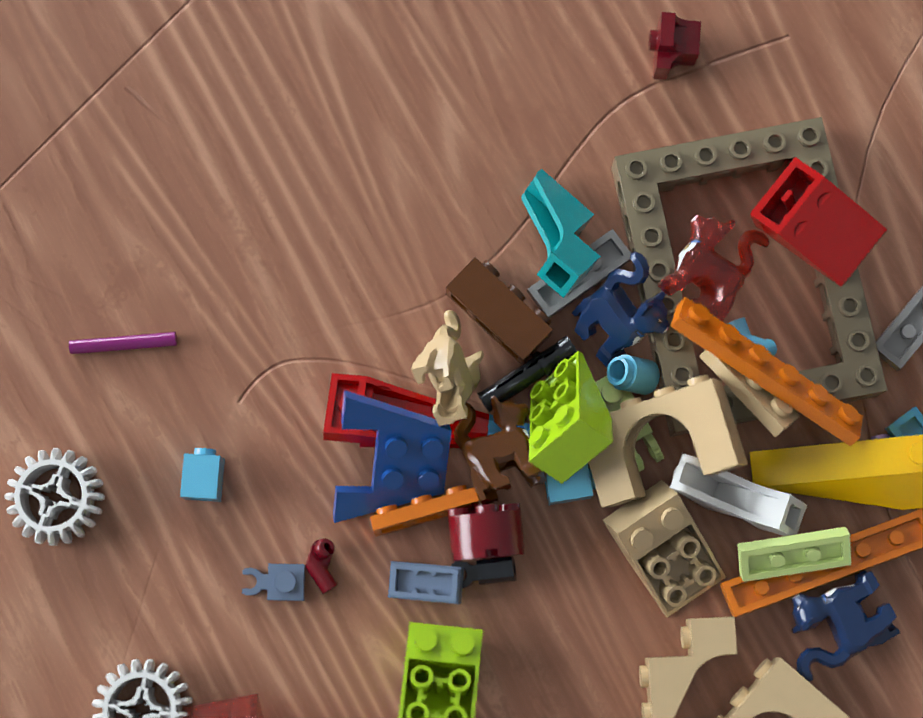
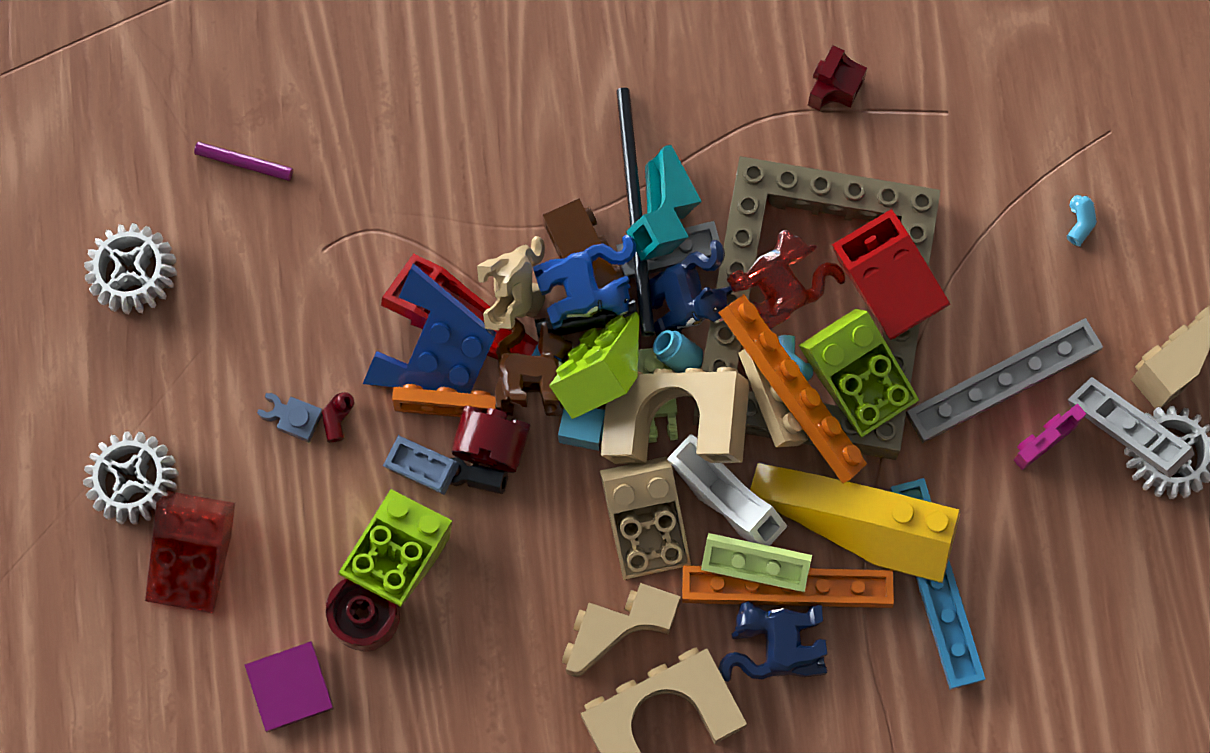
camera: 25 degrees right, 5 degrees down
medium azure brick [180,448,225,502] -> none
none -> blue animal [533,235,636,330]
none -> black piece [616,88,655,337]
none -> lime slope [798,308,919,438]

